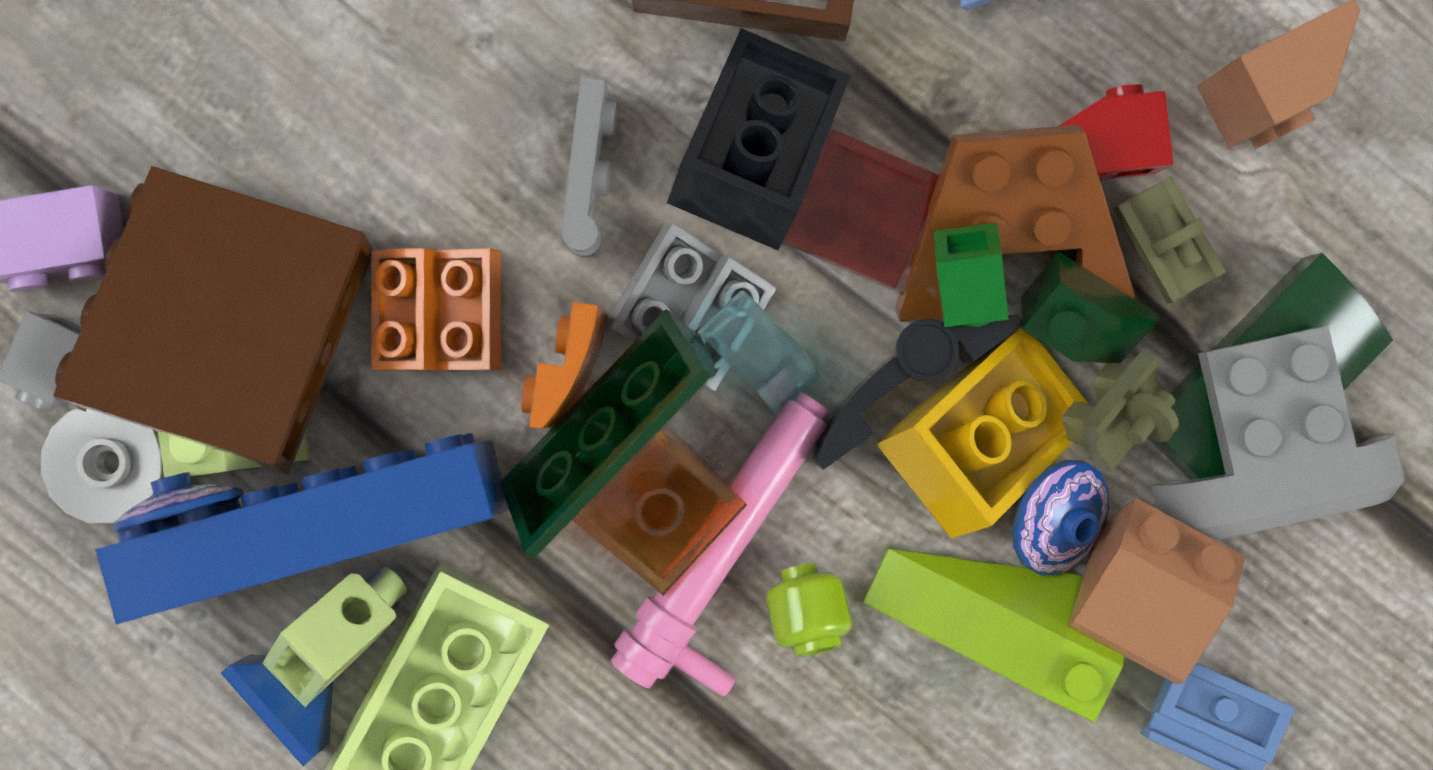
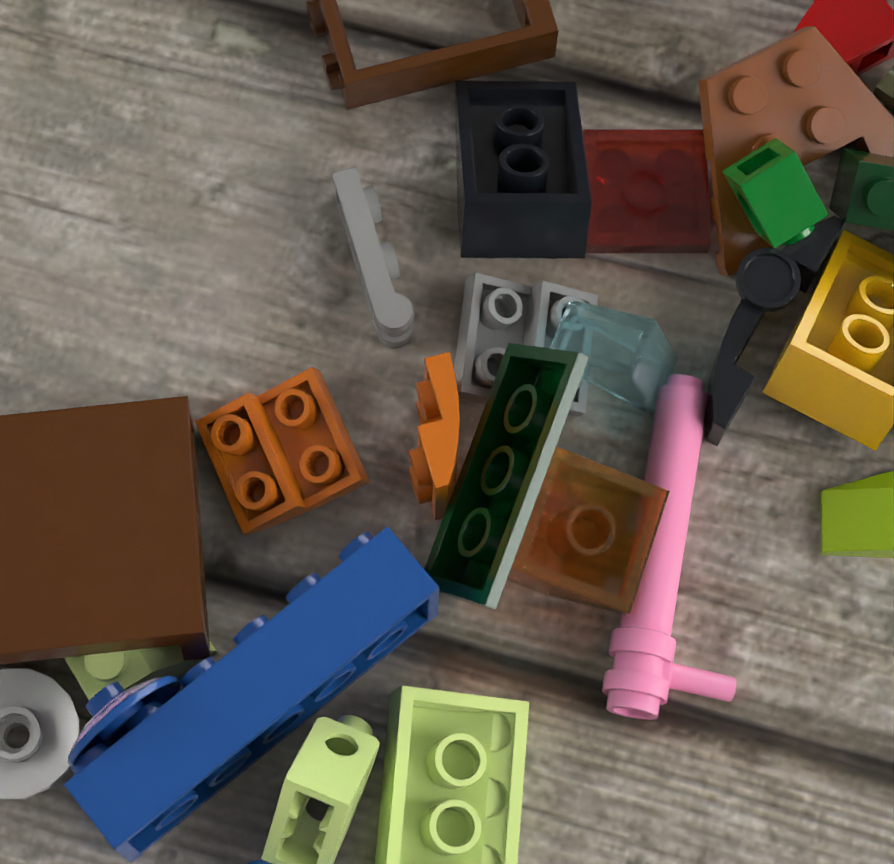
camera: 25 degrees left, 15 degrees down
lime head [766,563,852,658] -> none

